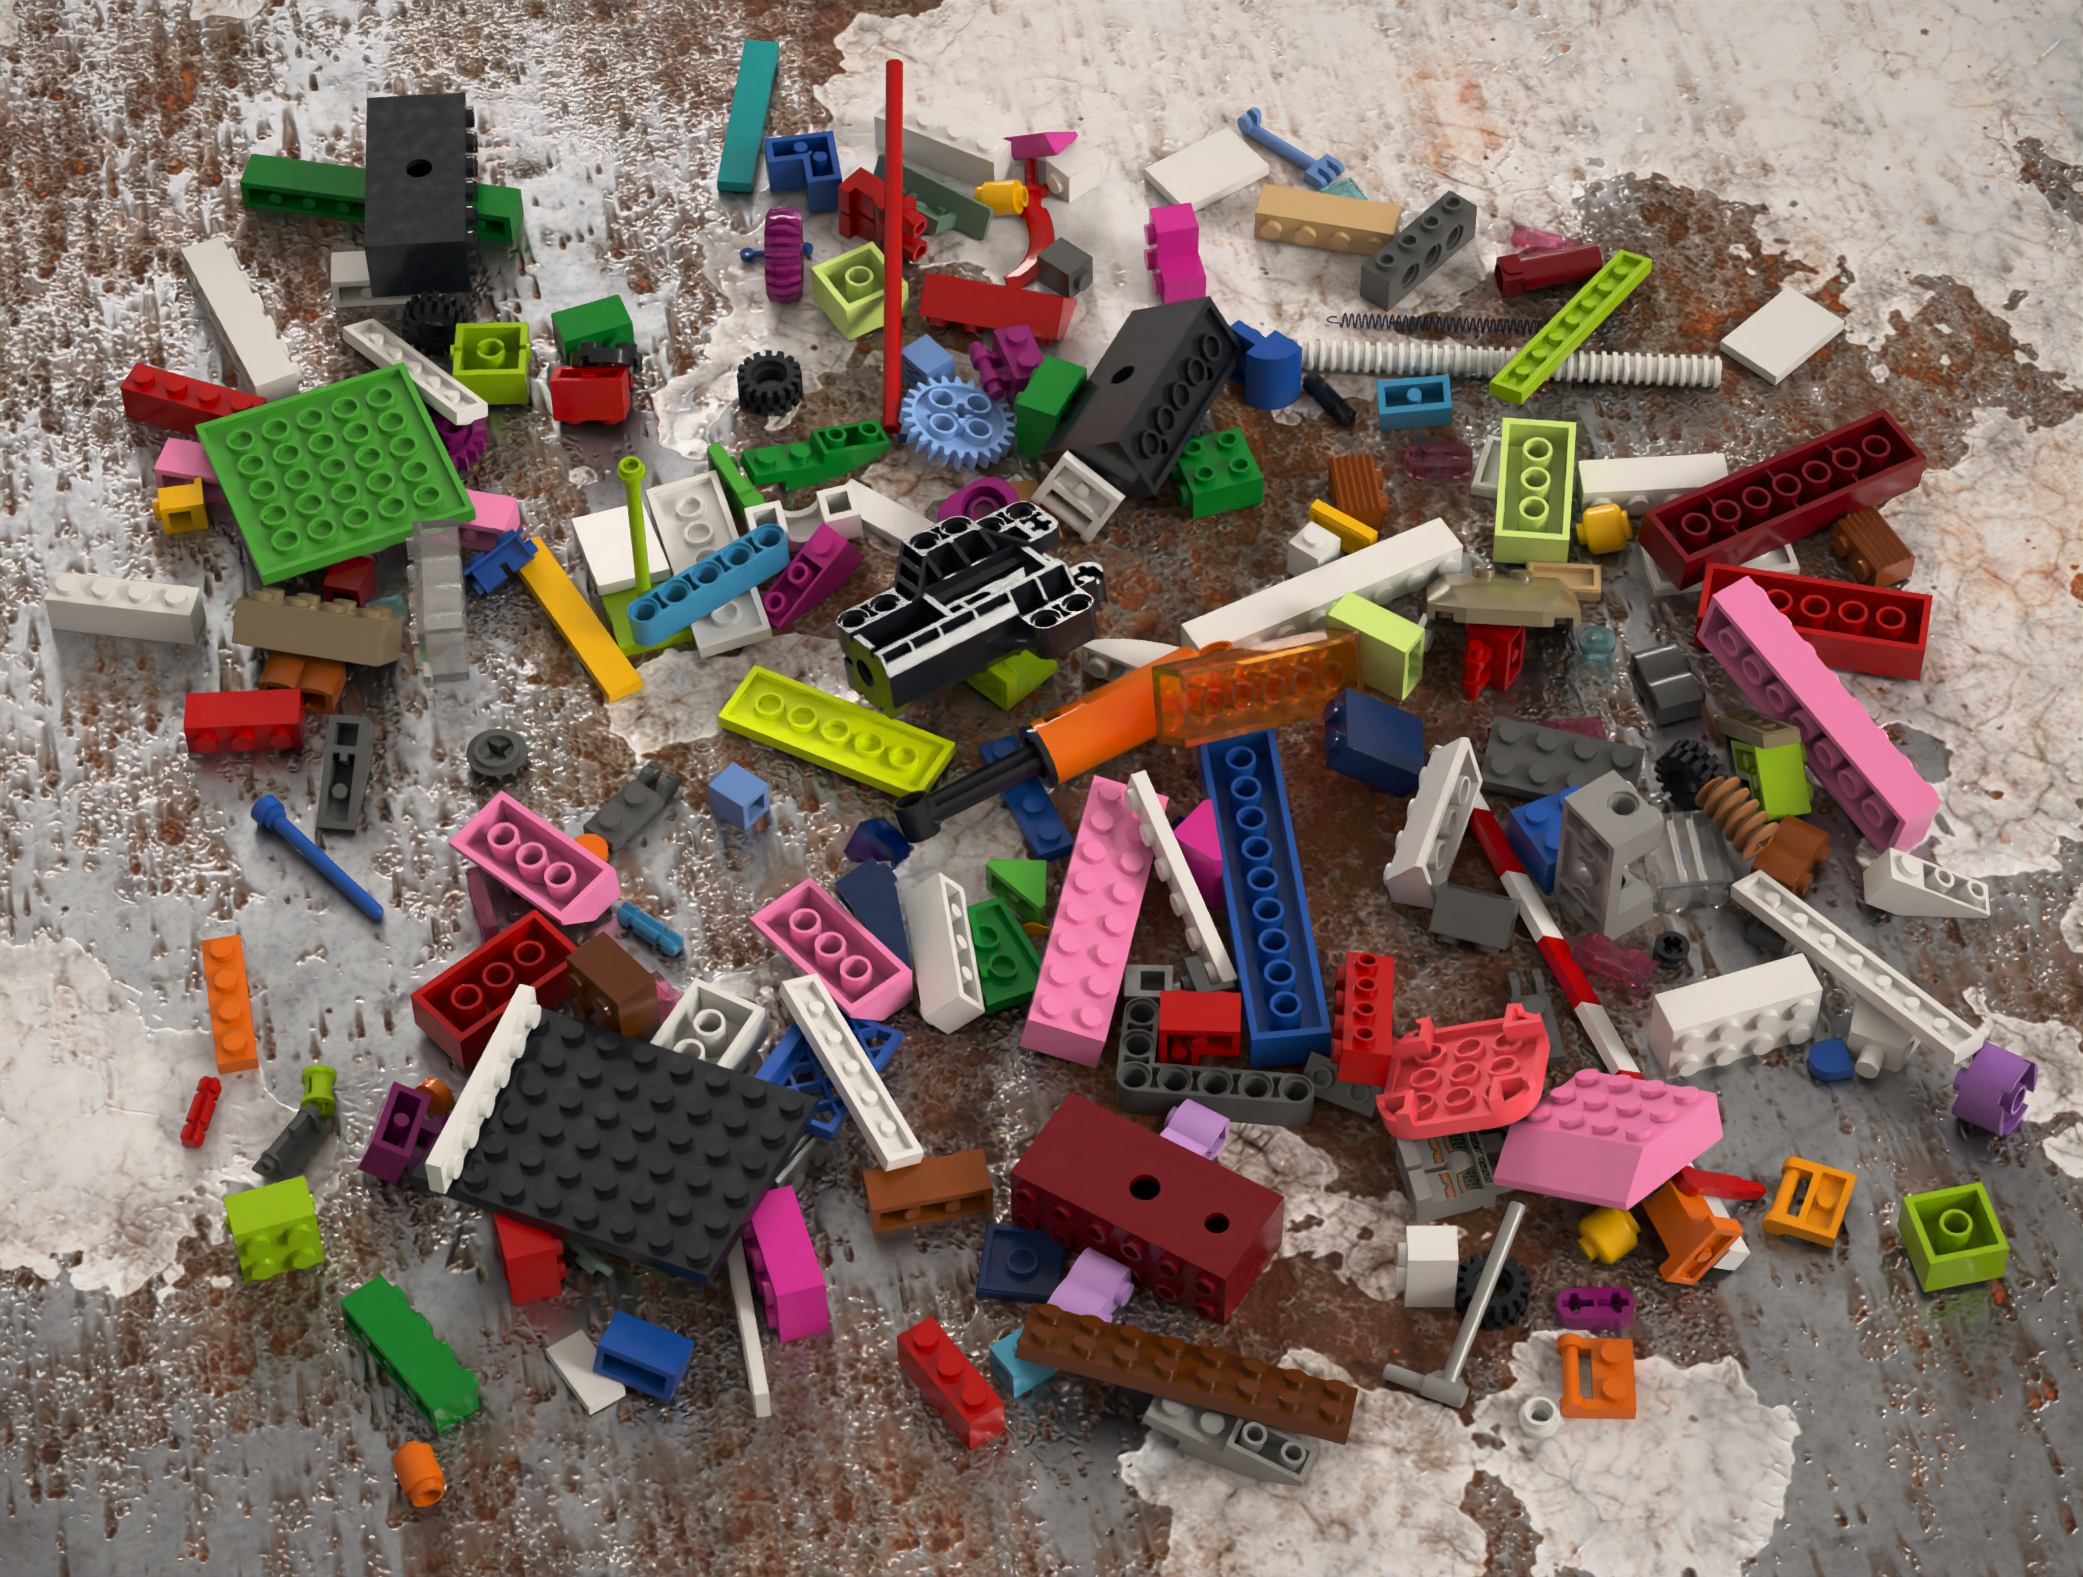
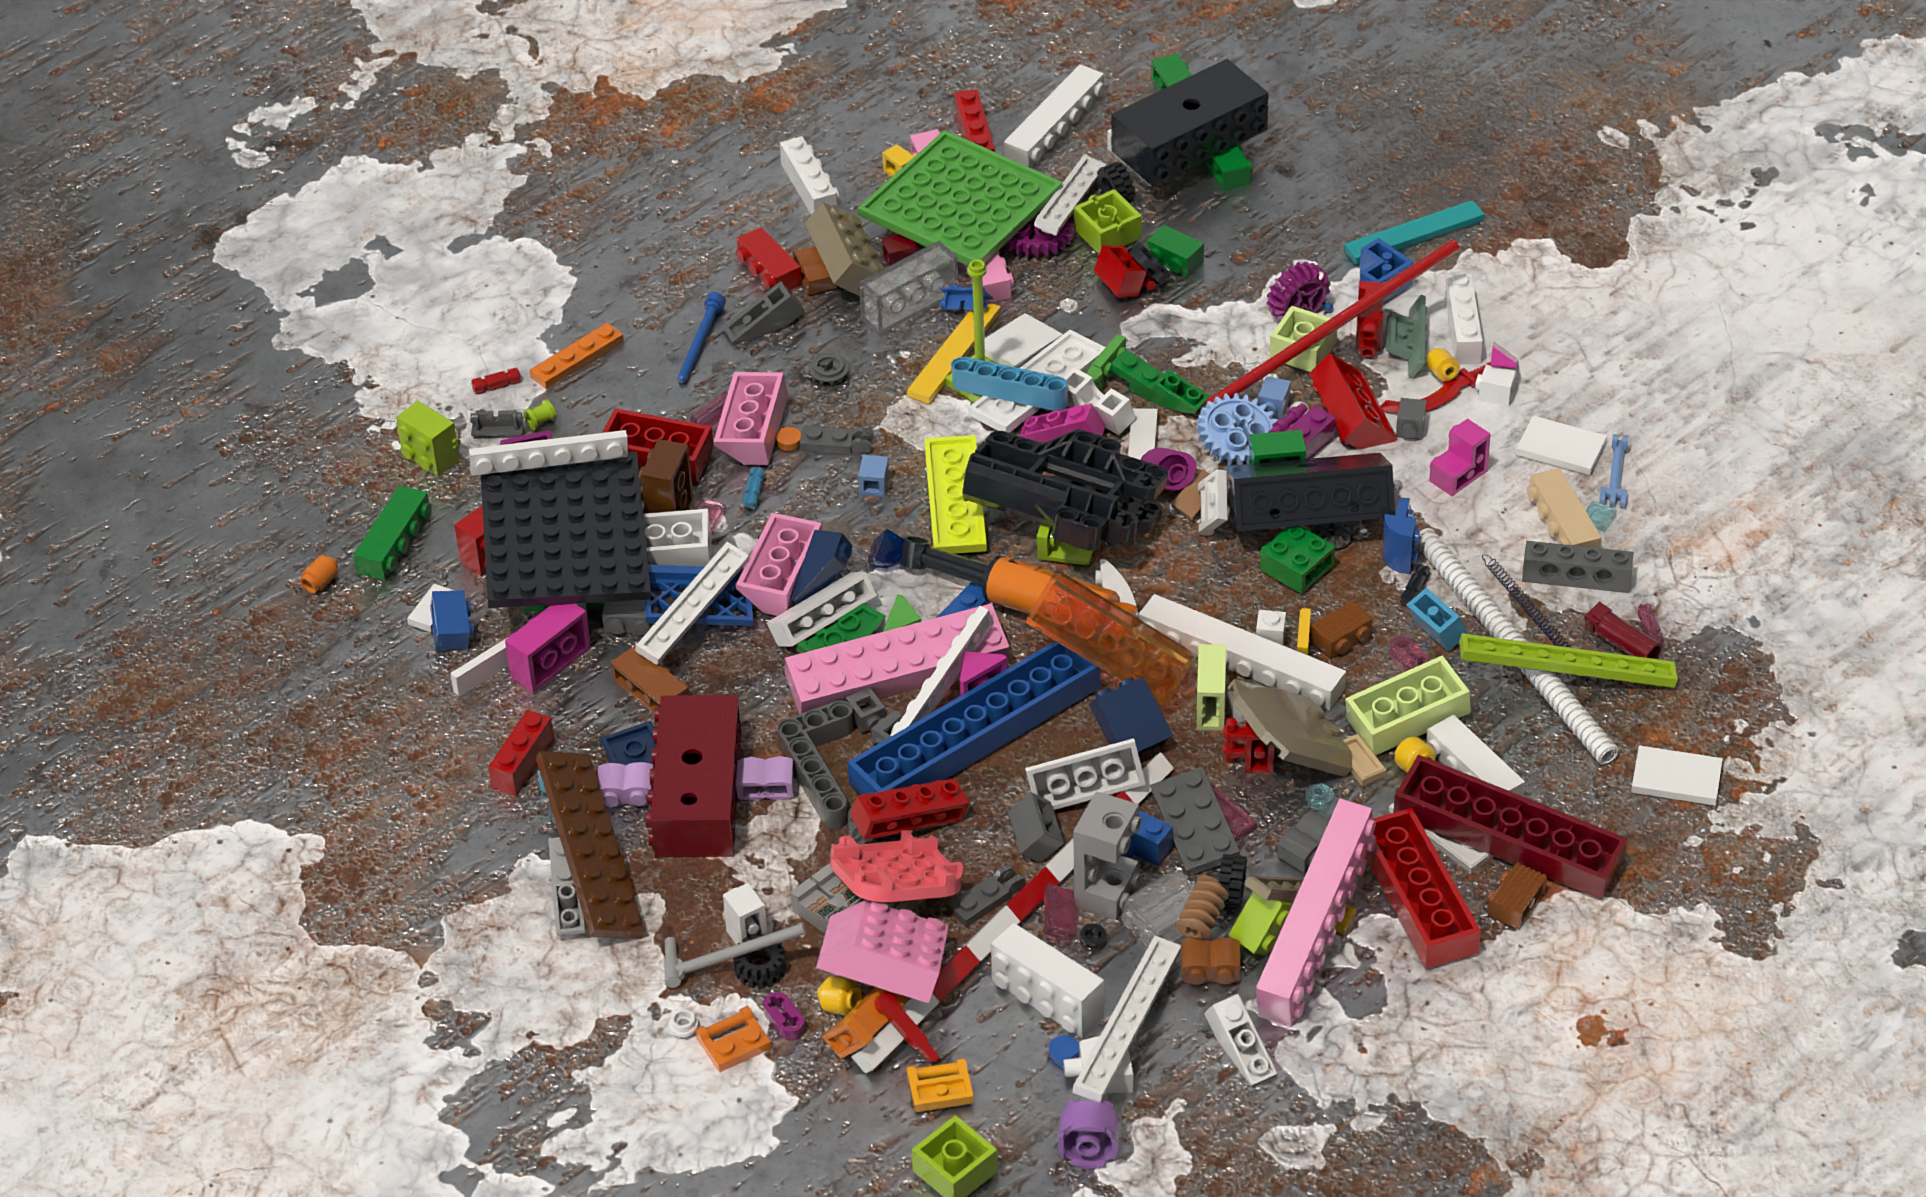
camera: 60 degrees right, 5 degrees down
black tyre [737,350,803,417] -> none
red brick [1159,990,1241,1066] -> none

